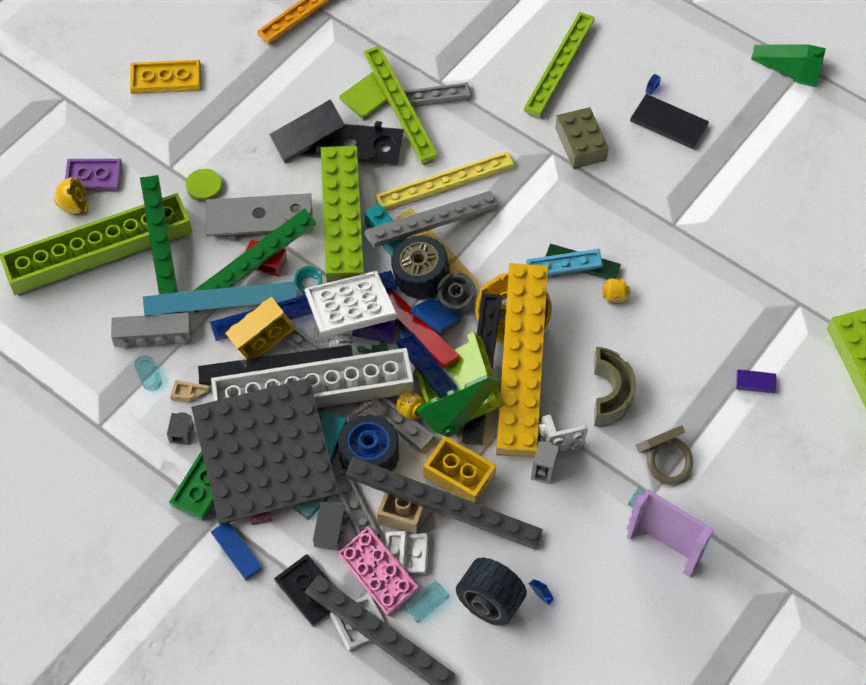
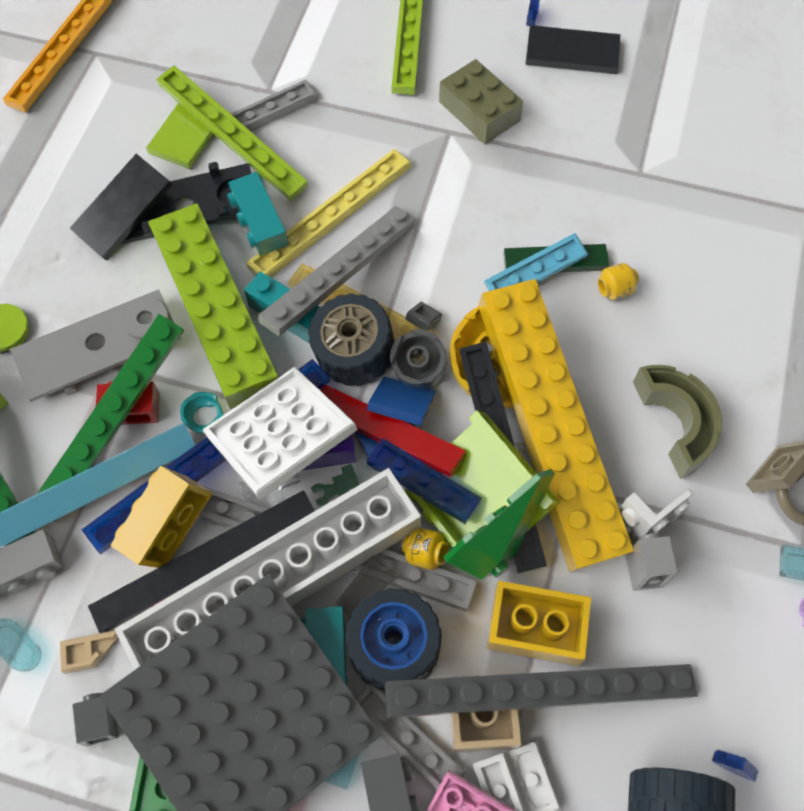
camera: 20 degrees left, 5 degrees up
none -> teal brick [227,172,288,256]
none -> dark grey tile [405,302,443,331]

